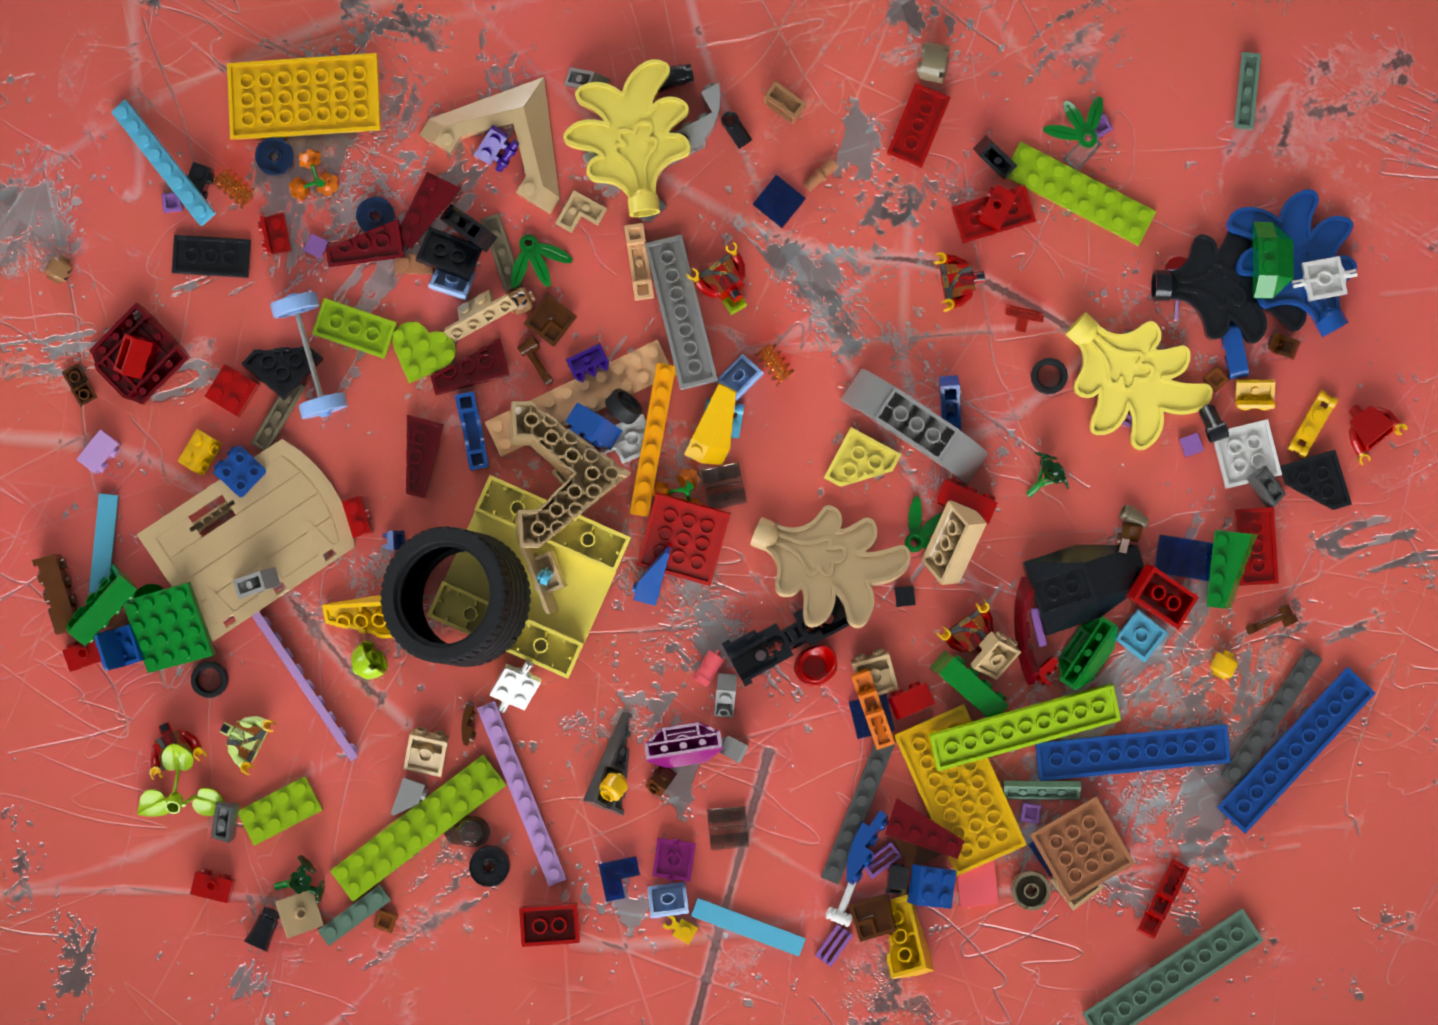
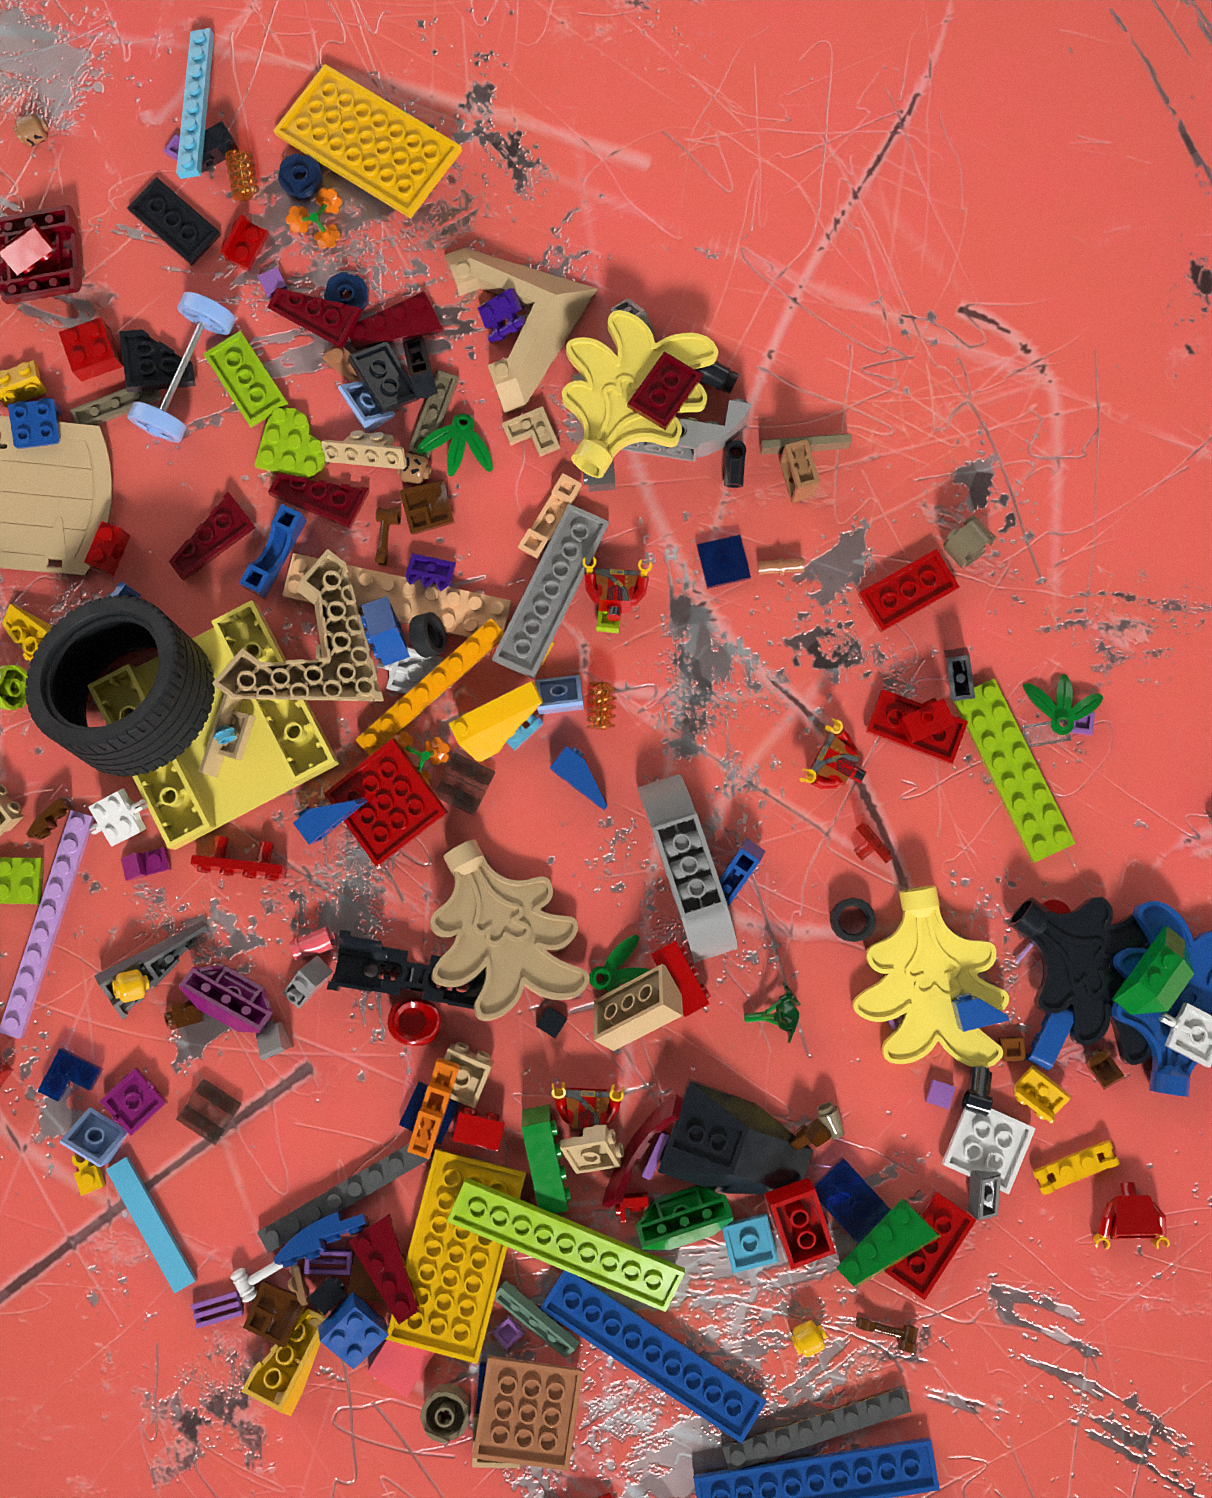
camera: 45 degrees right, 5 degrees down
light yellow plate [824,427,902,487] -> none
black plate [1280,450,1352,510] -> none
none -> magenta slope [121,847,171,881]
none -> red plate [190,836,288,881]
none -> medium nougat piece [288,1263,308,1306]
none -> blue slope [550,746,607,811]
none -> dark red tile [627,351,703,431]
none -> dark tan tile [760,433,852,455]
none -> blue slope [951,993,1009,1032]

